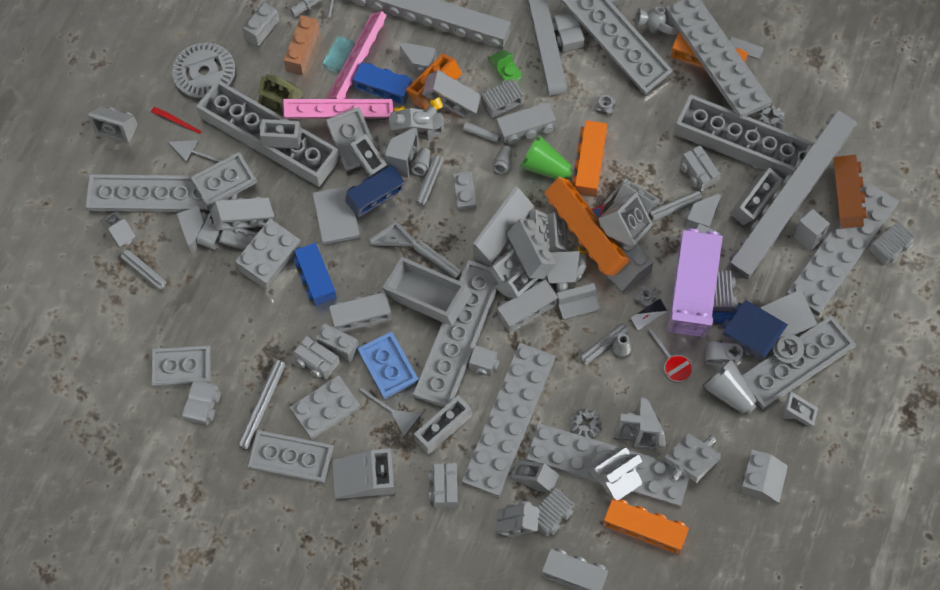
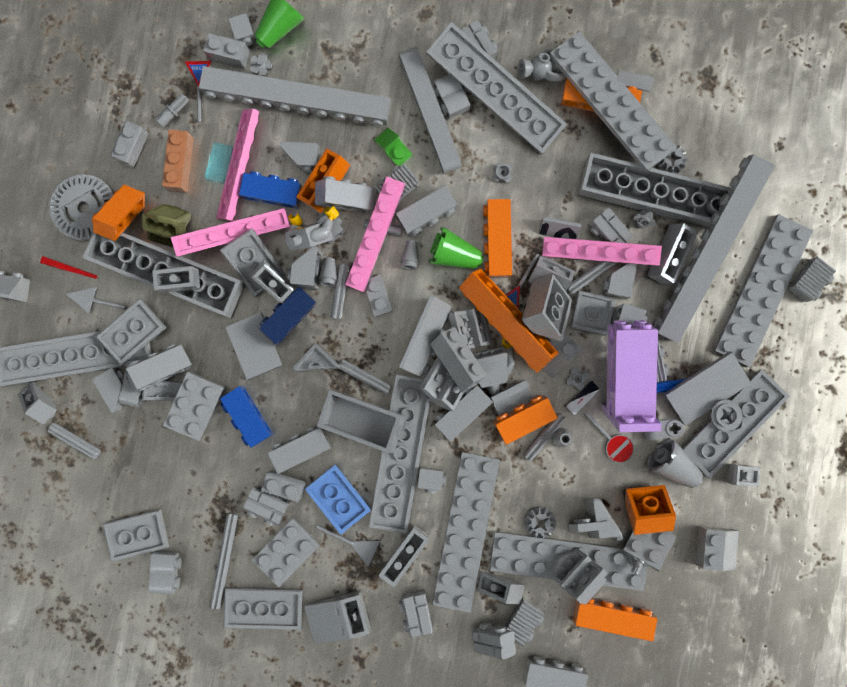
camera: 10 degrees left, 20 degrees up
dark blue slope [721,300,788,360] -> none
light grey brick [794,209,830,252] -> none
dark orange brick [834,154,867,229] -> none
none -> orange brick [91,185,145,241]
none -> bright pink plate [345,176,405,292]
none -> orange brick [493,395,558,445]
none -> light grey slope [539,217,581,239]
none -> bright pink plate [542,237,662,266]
none -> light grey tile [570,291,616,336]
none -> orange brick [625,485,676,535]
none -> light grey plate [634,210,655,228]

